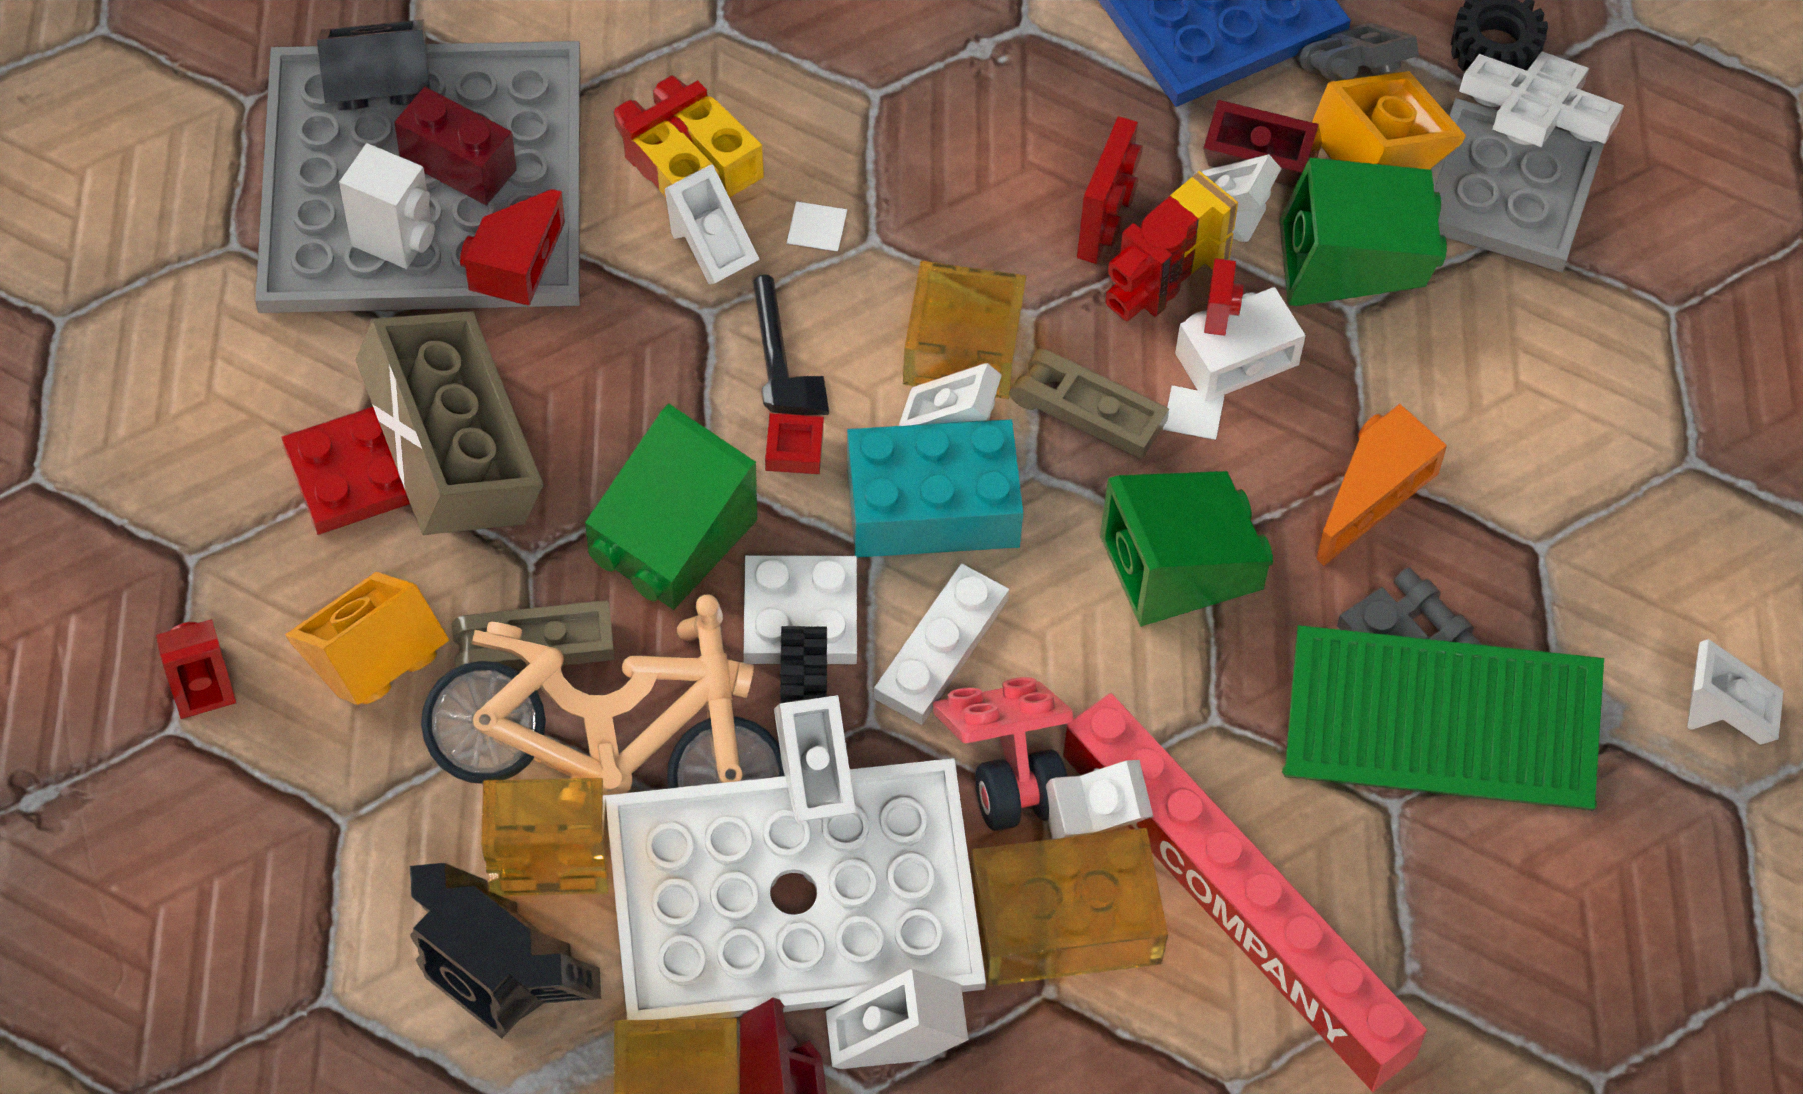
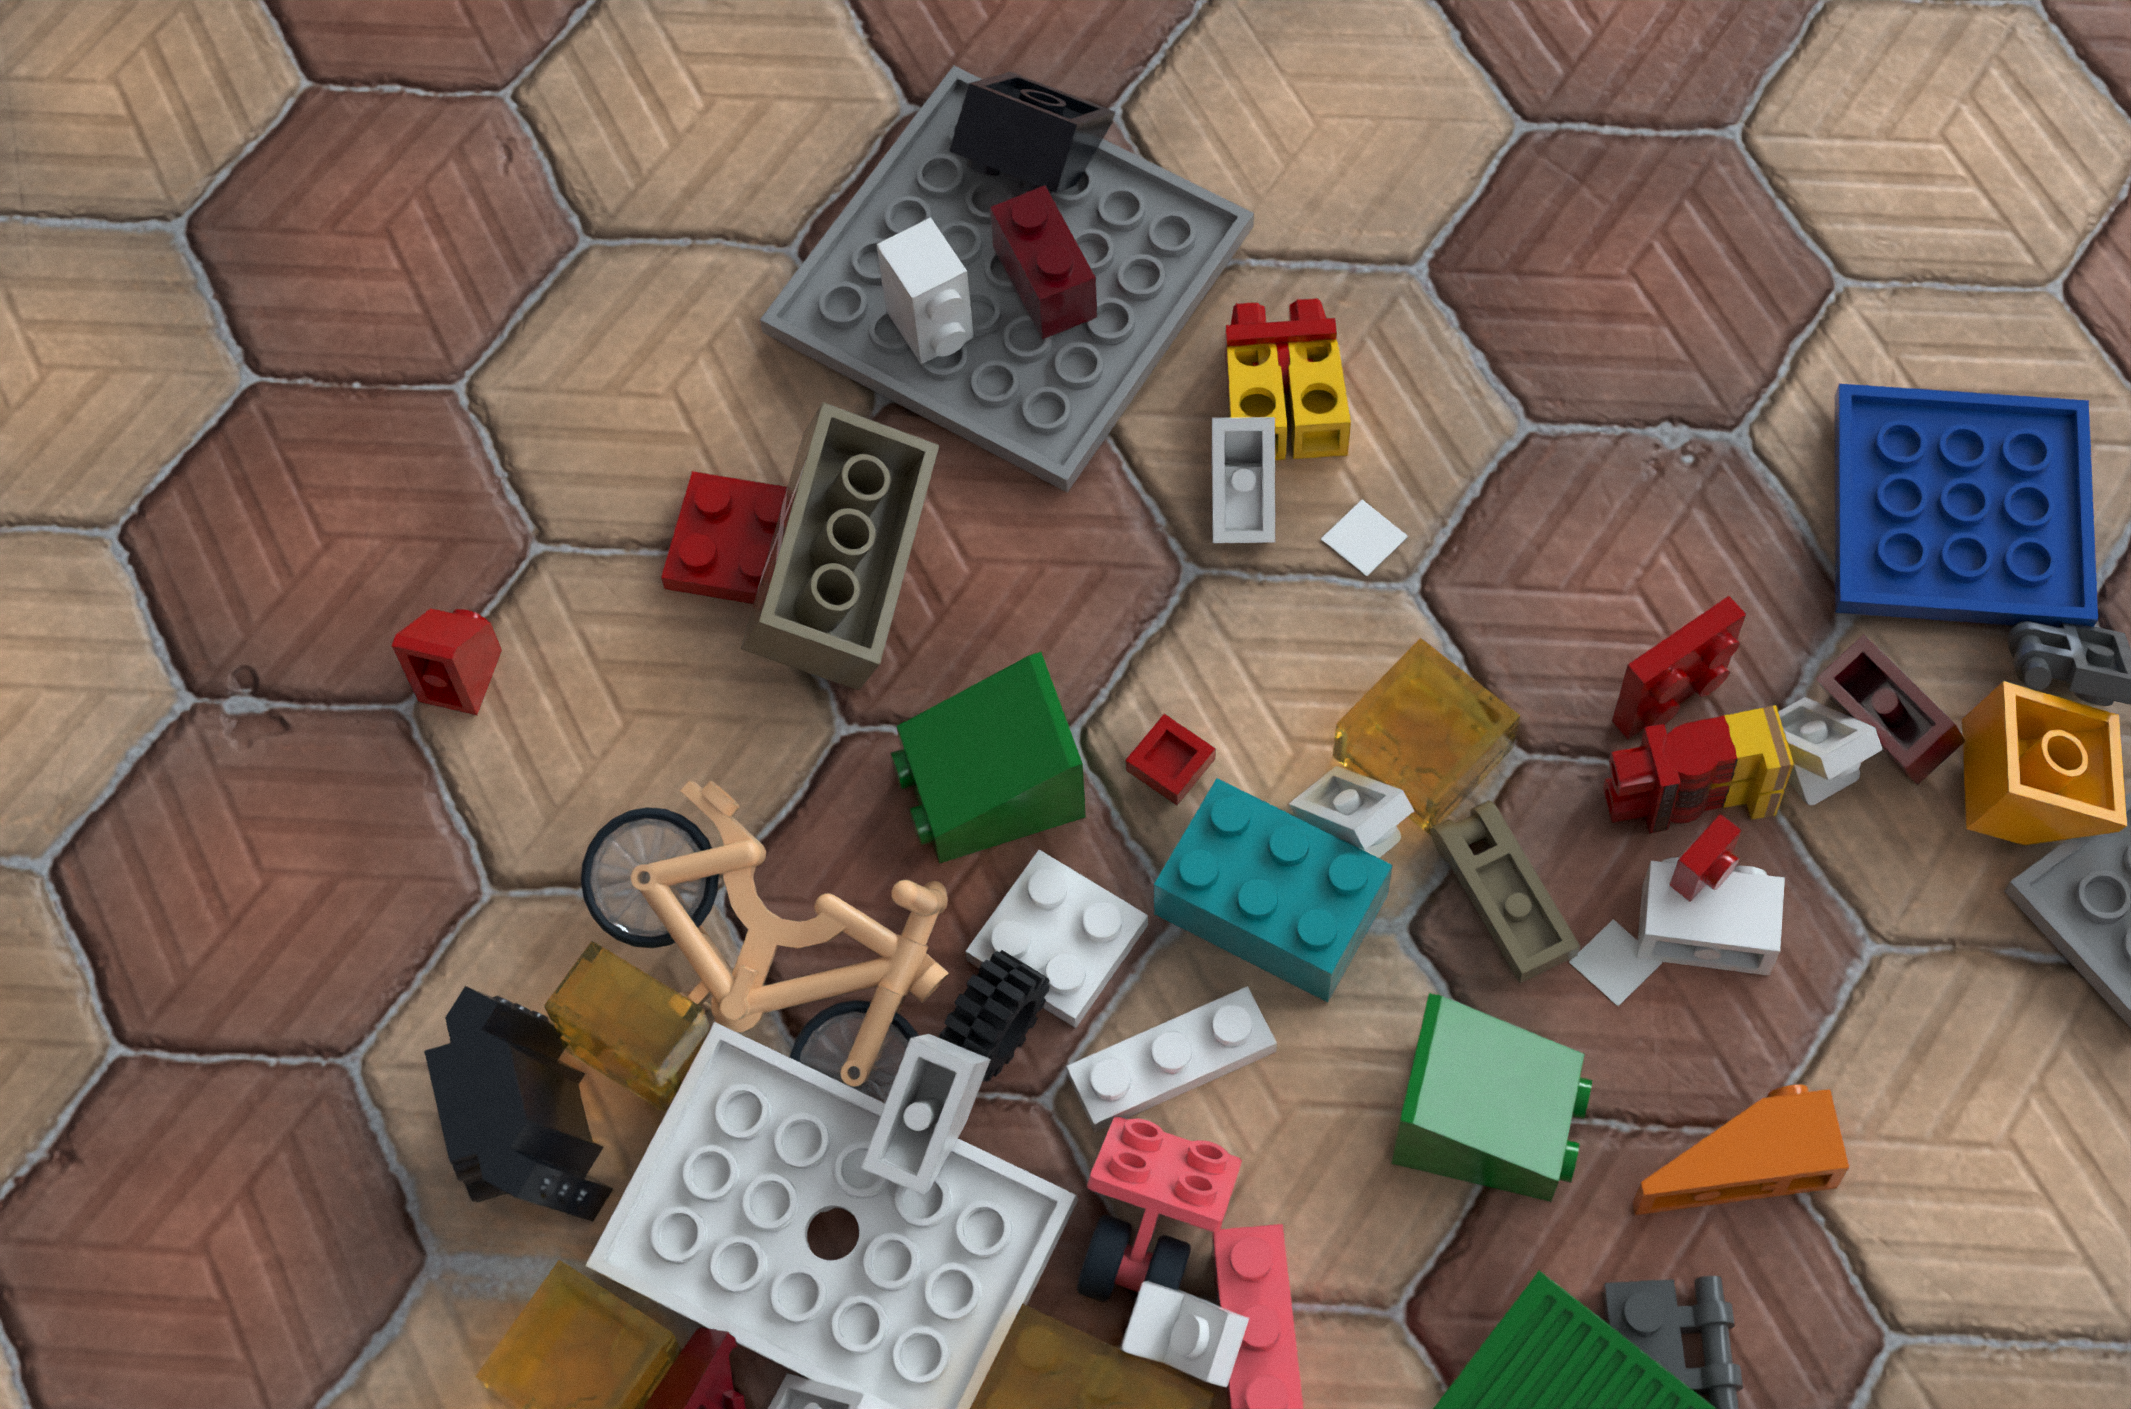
camera: 40 degrees right, 5 degrees up
light orange slope [285,572,450,705] -> none
dark tan plate [452,600,615,681] -> none
red slope [460,189,565,306] -> none
black piece [753,274,829,415] -> none
green slope [1279,157,1447,306] -> none

